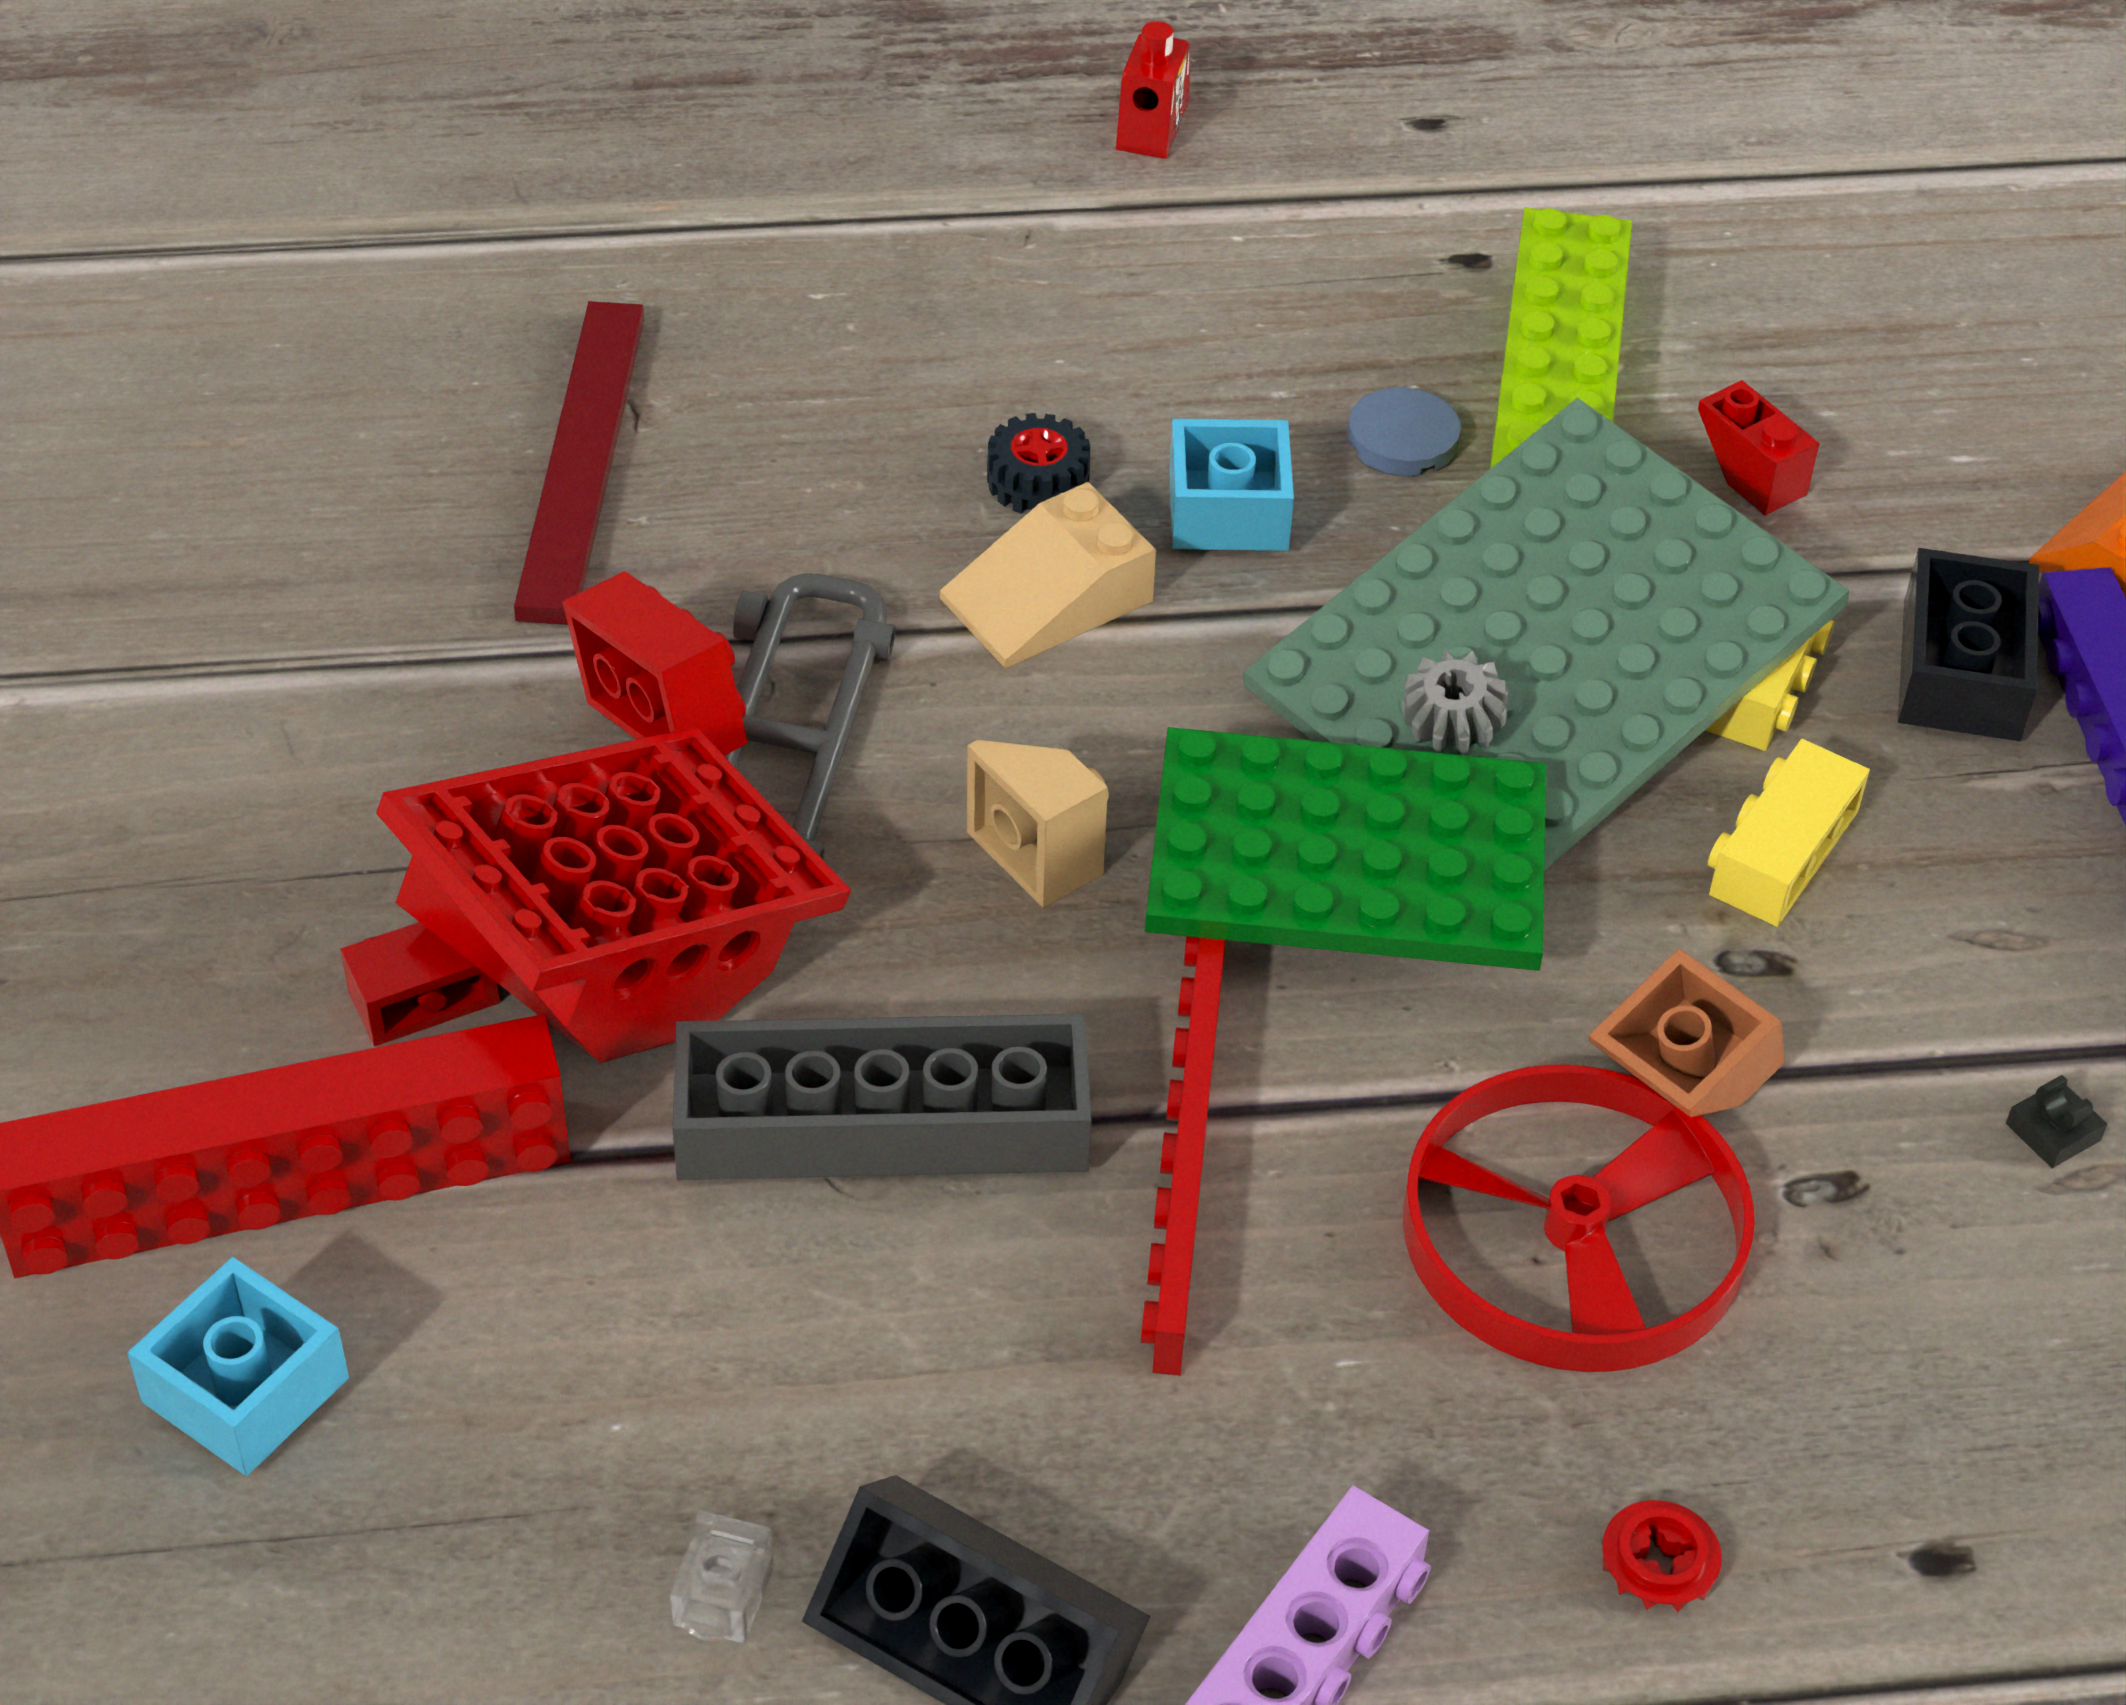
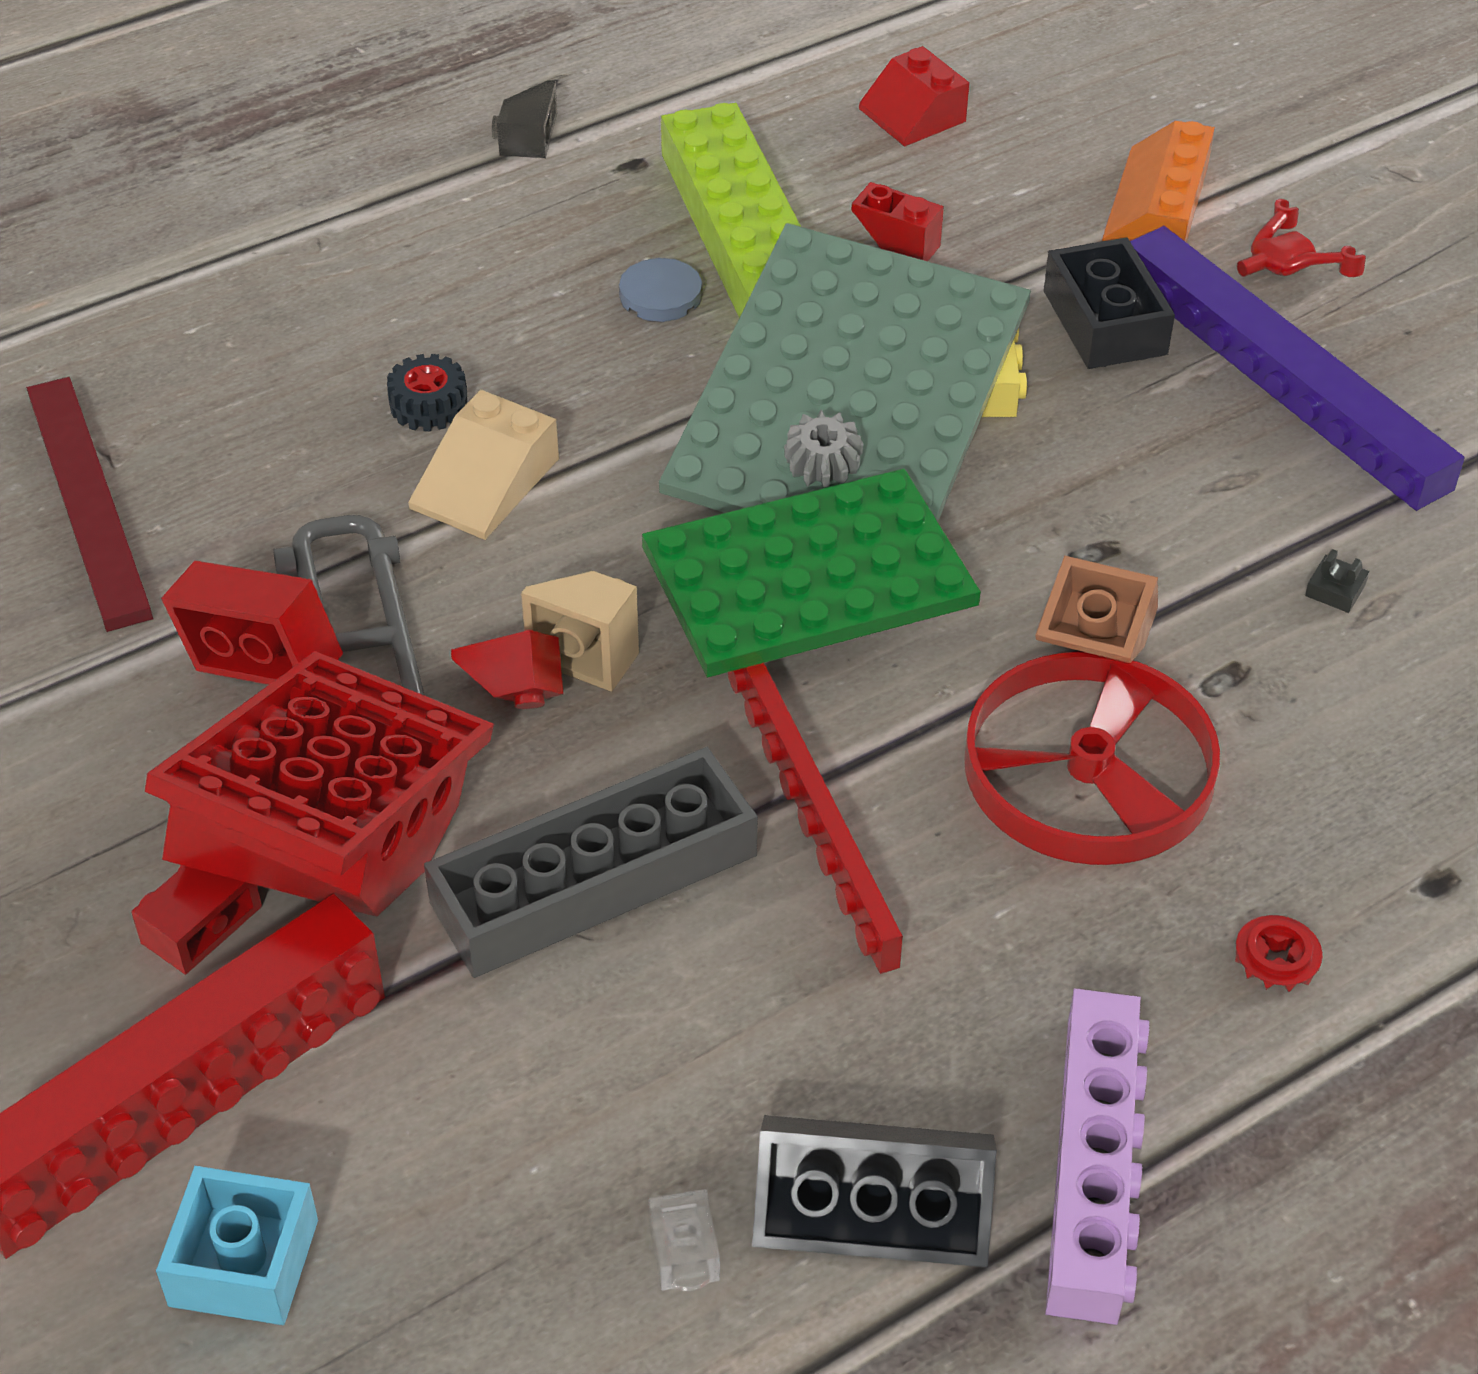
camera: 25 degrees left, 0 degrees up
red torso [1116,21,1190,159] -> none
medium azure brick [1169,419,1294,551] -> none
light yellow brick [1708,739,1870,927] -> none
none -> red slope [451,630,564,709]
none -> clear smoke slope [491,80,558,159]
none -> red slope [859,46,970,147]

